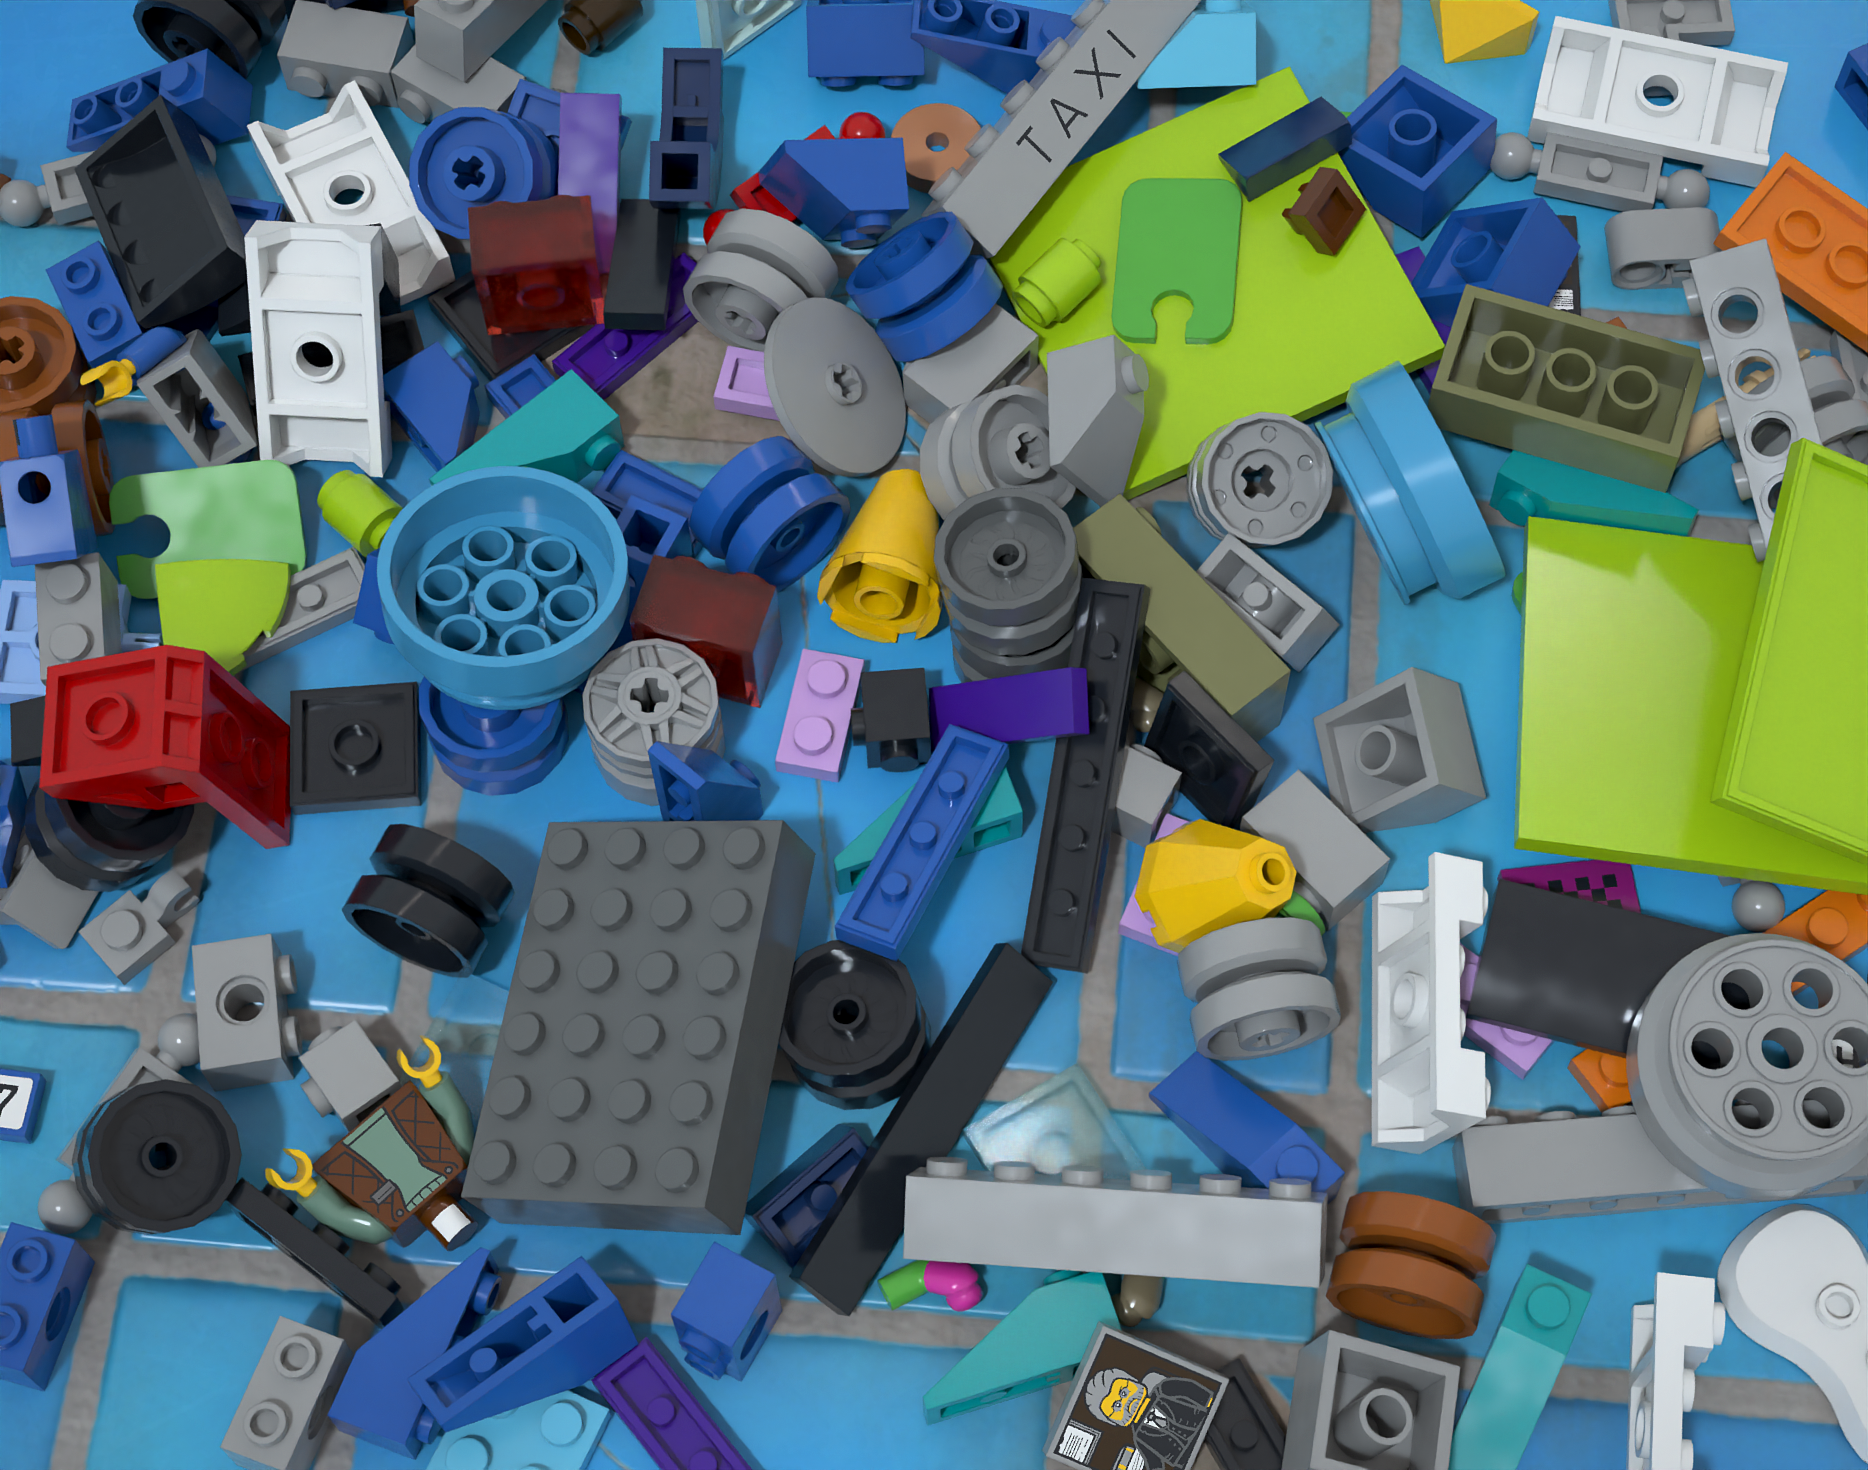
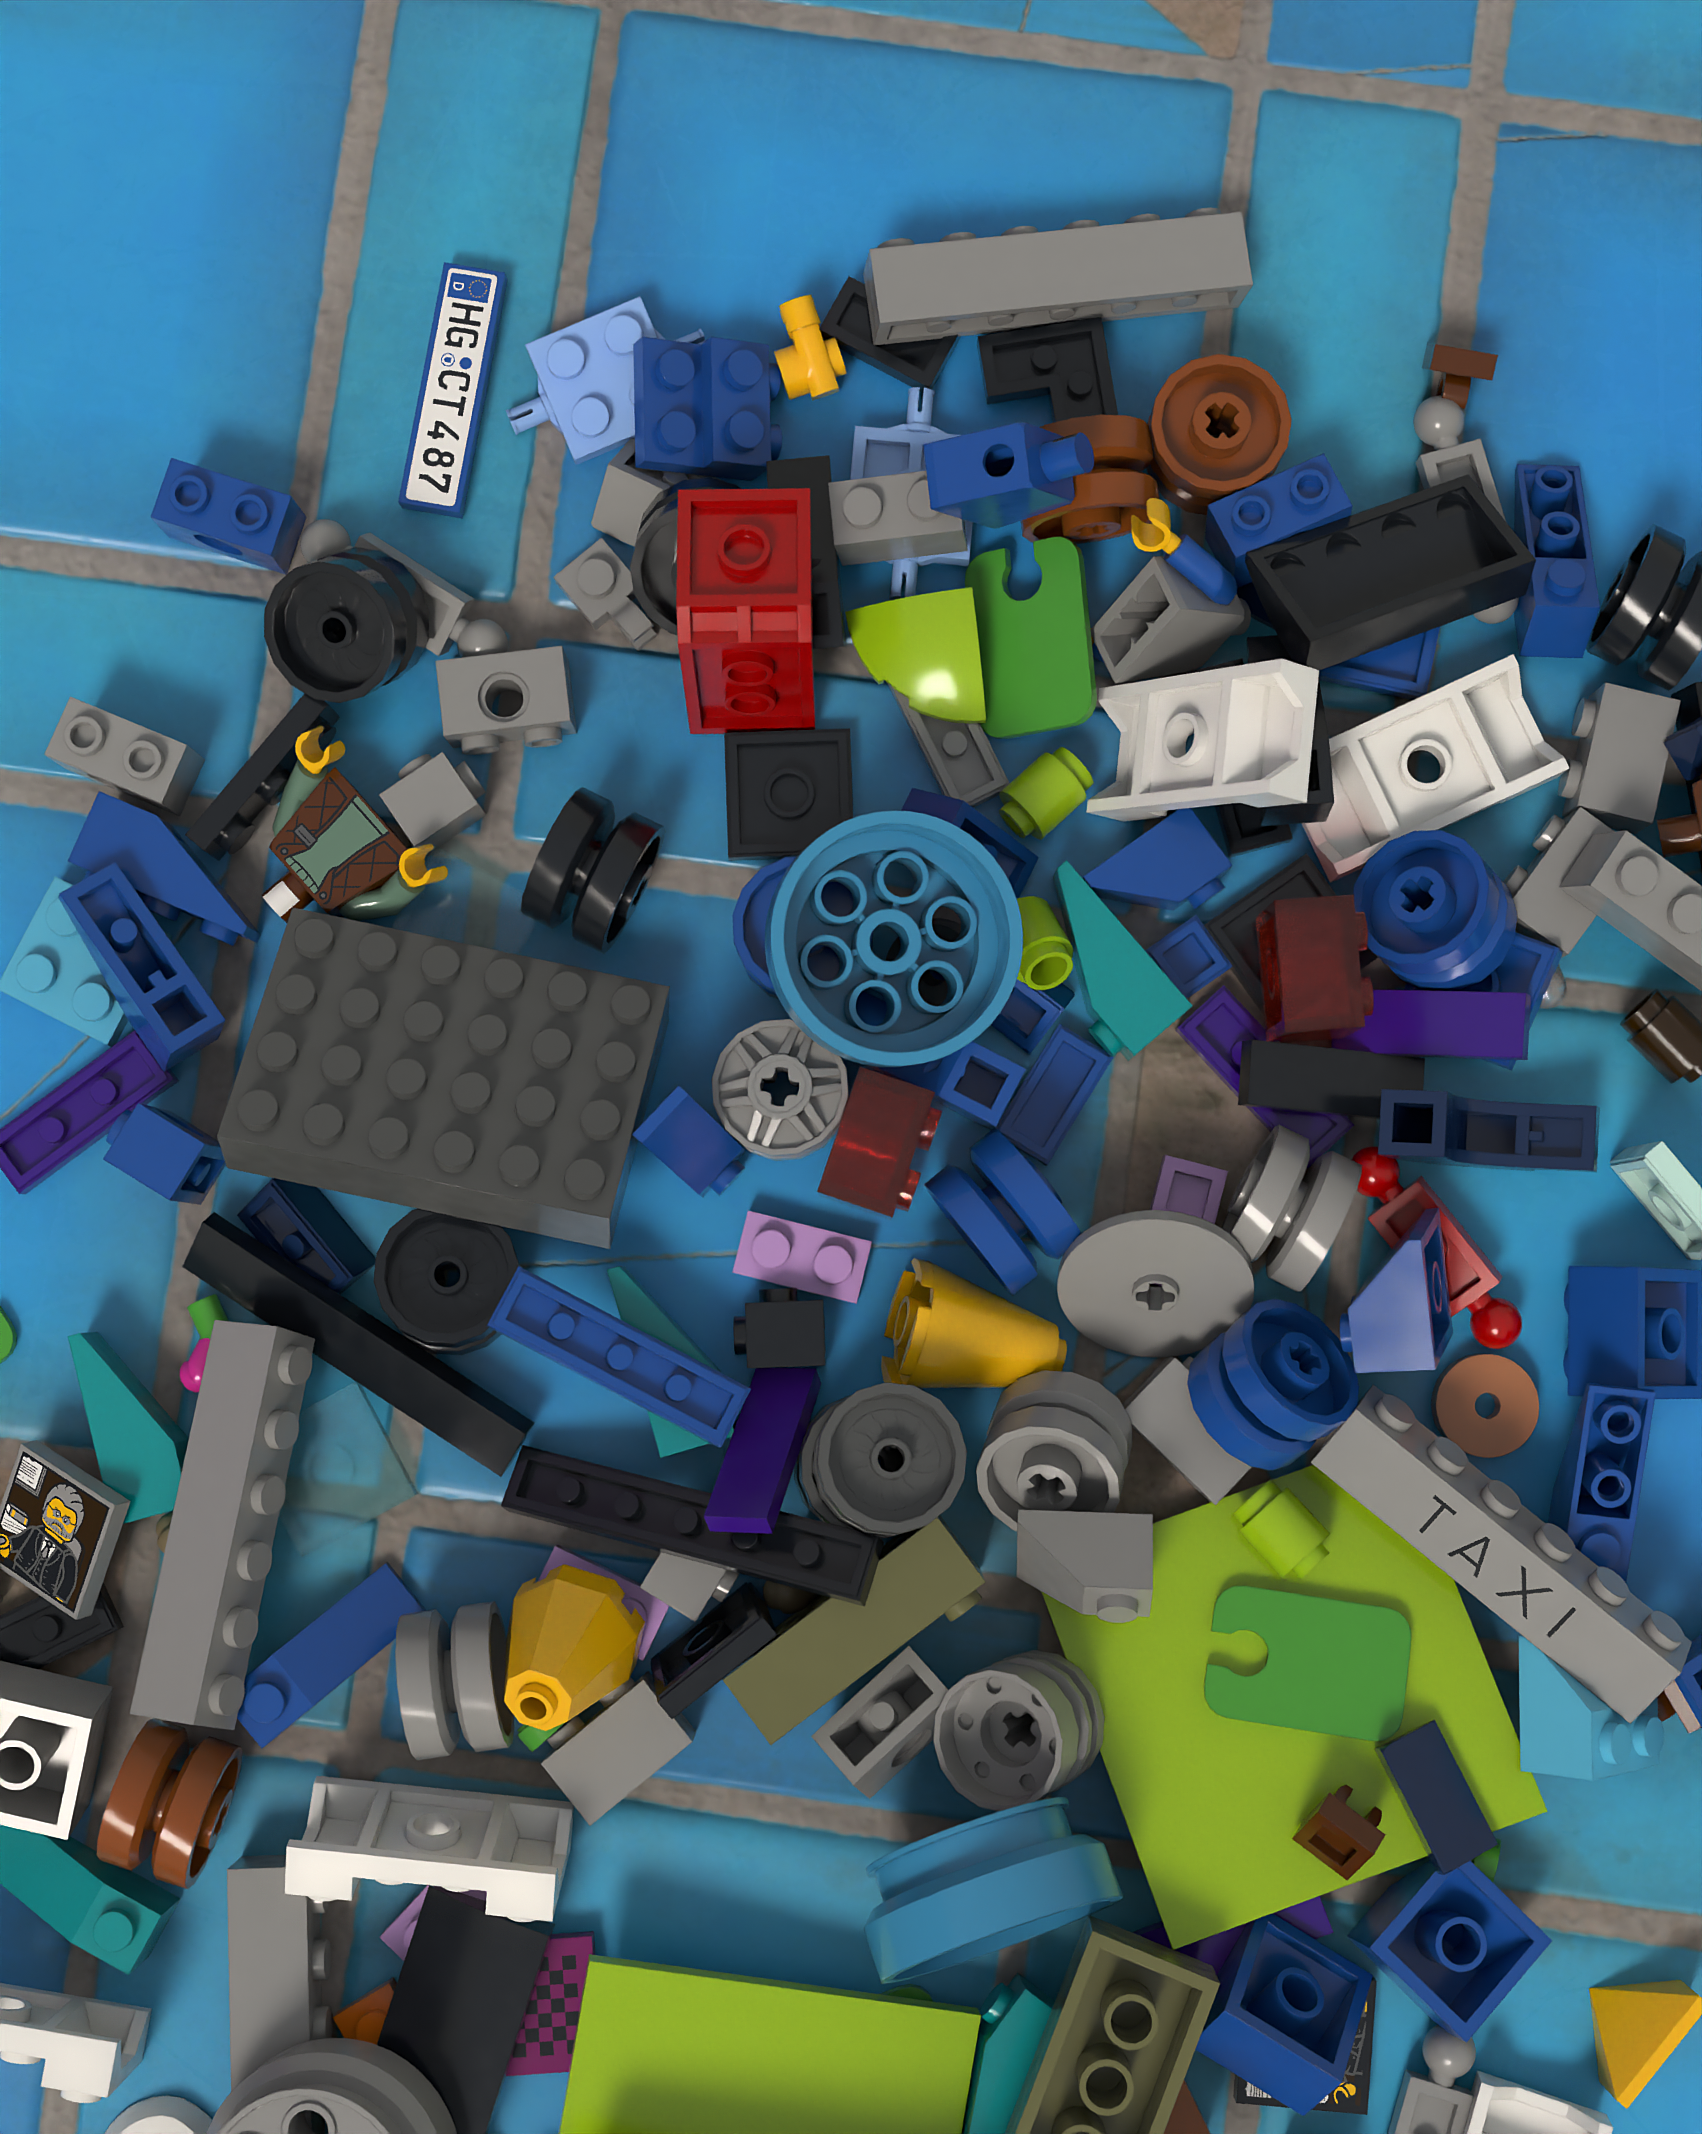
camera: 95 degrees right, 20 degrees up
light grey slope [1313,667,1486,833] -> none

